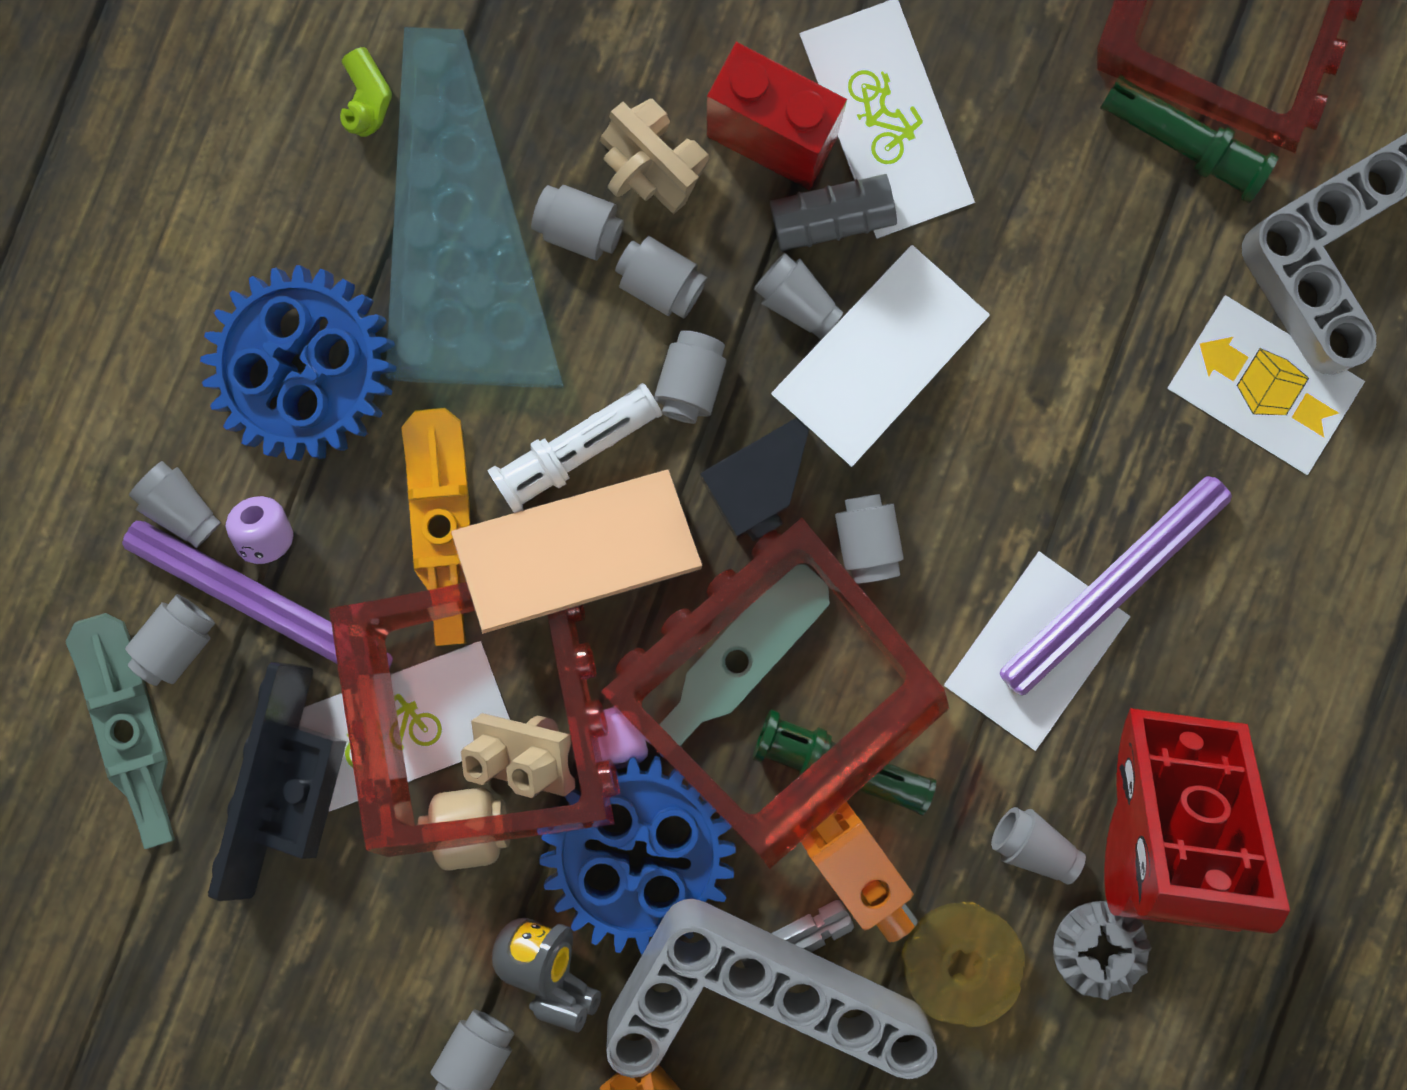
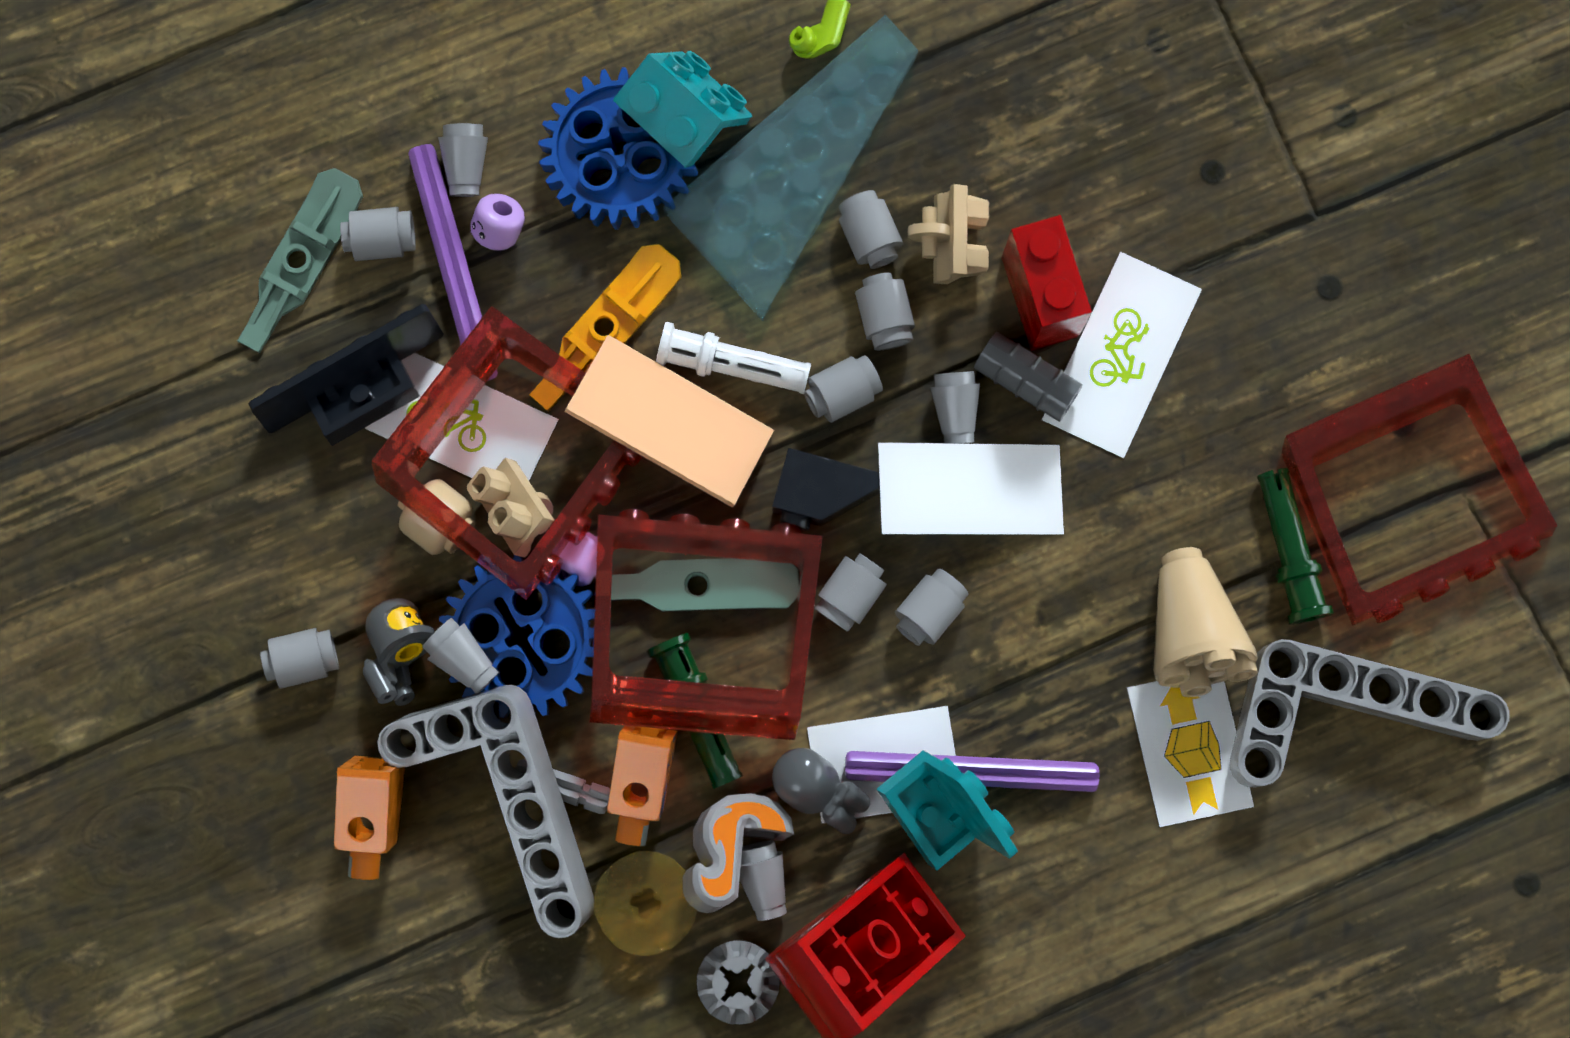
camera: 45 degrees right, 5 degrees down
none -> light grey cone [422,618,499,694]
none -> teal bracket [613,51,752,168]
none -> light grey animal [683,793,794,913]
none -> dark grey piece [772,748,870,834]
none -> teal bracket [876,750,1018,870]
none -> light grey brick [895,569,969,646]
none -> tan cone [1153,547,1258,697]

